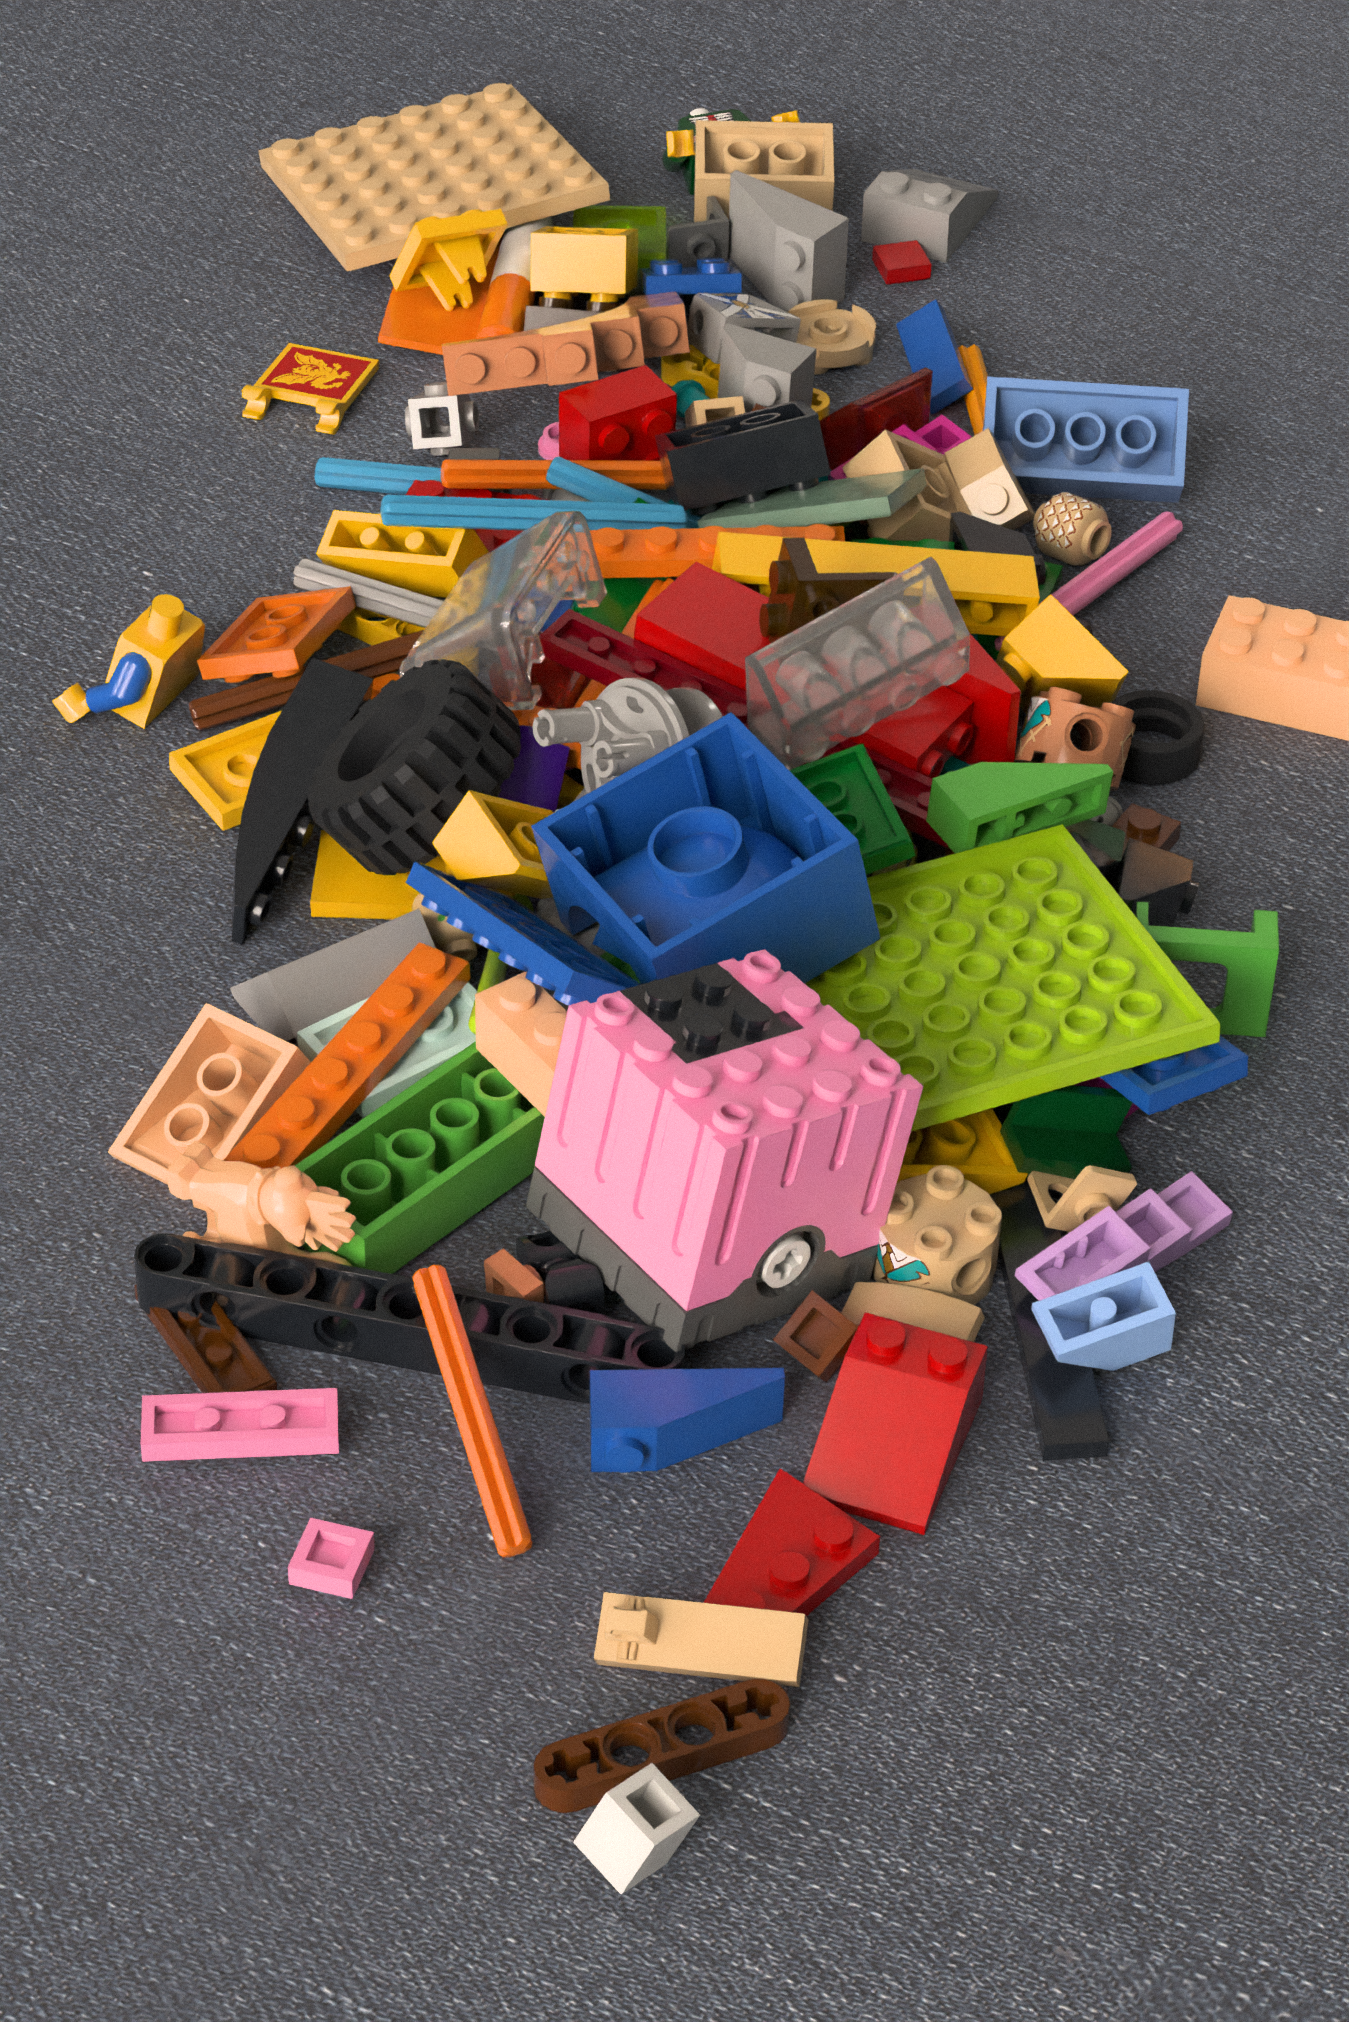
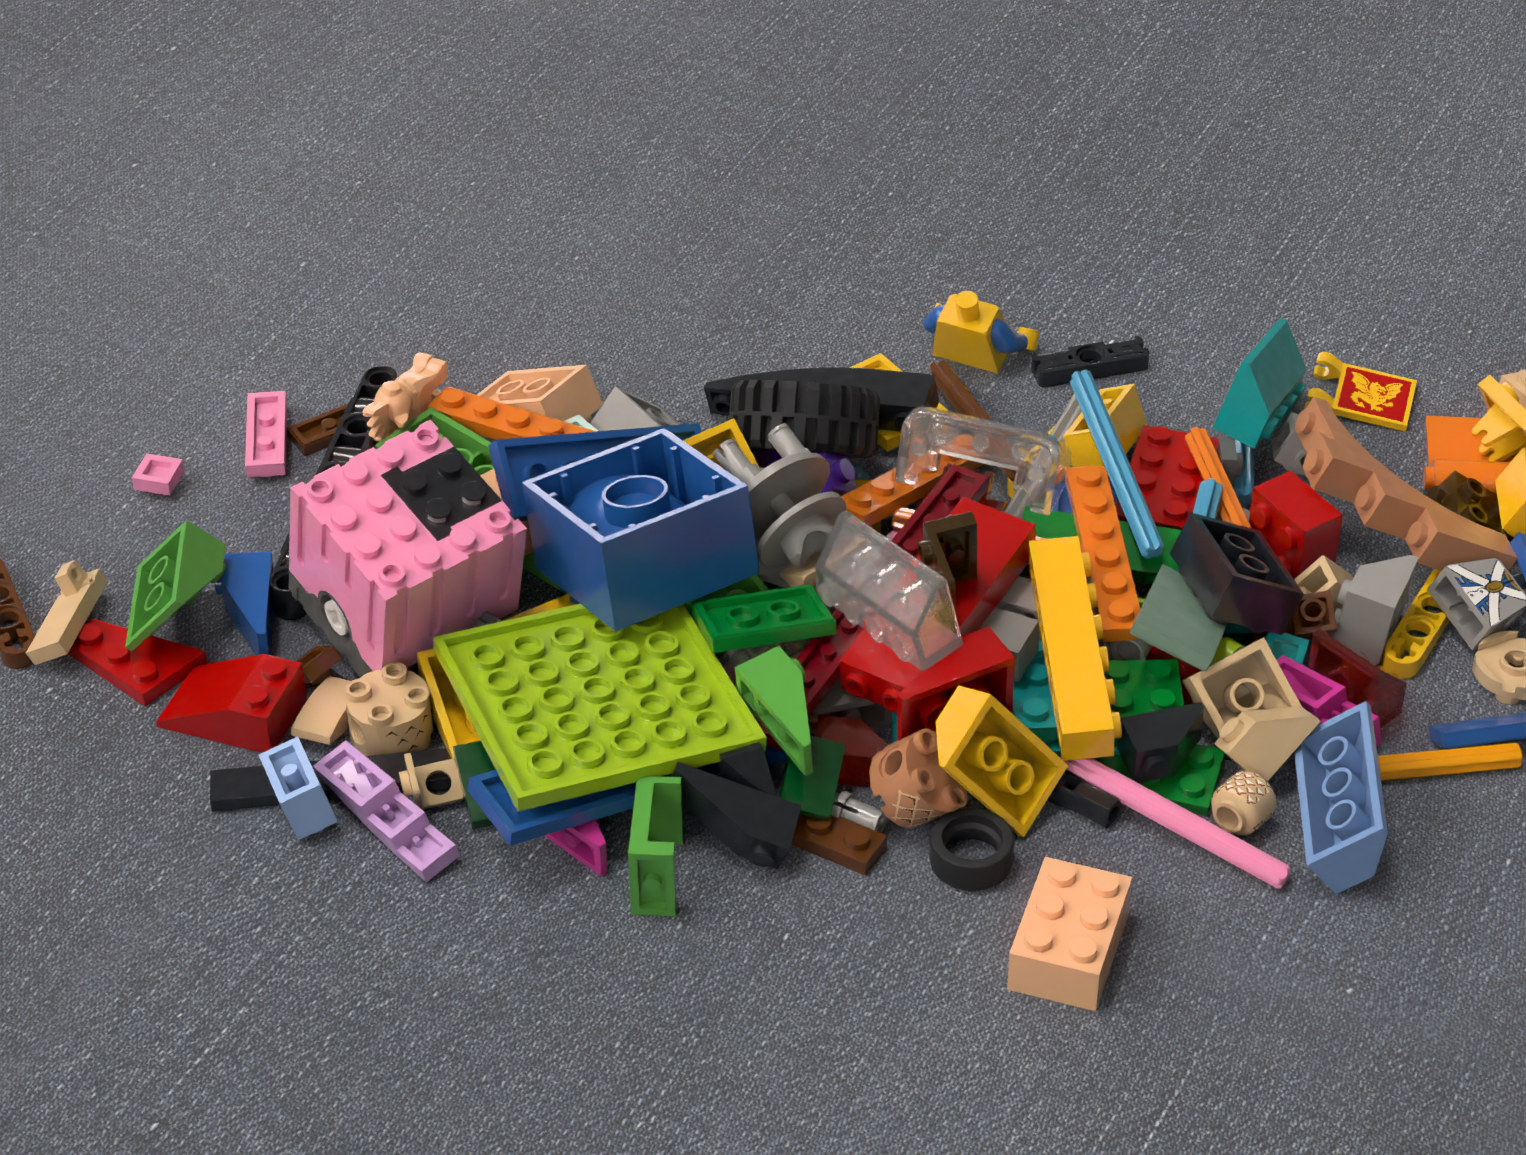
camera: 90 degrees right, 0 degrees up
orange plate [197,586,356,683] -> none
orange axle [412,1264,532,1558] -> none
none -> bright green slope [125,520,226,651]
none -> black piece [1031,336,1150,387]
none -> teal slope [1212,318,1307,449]

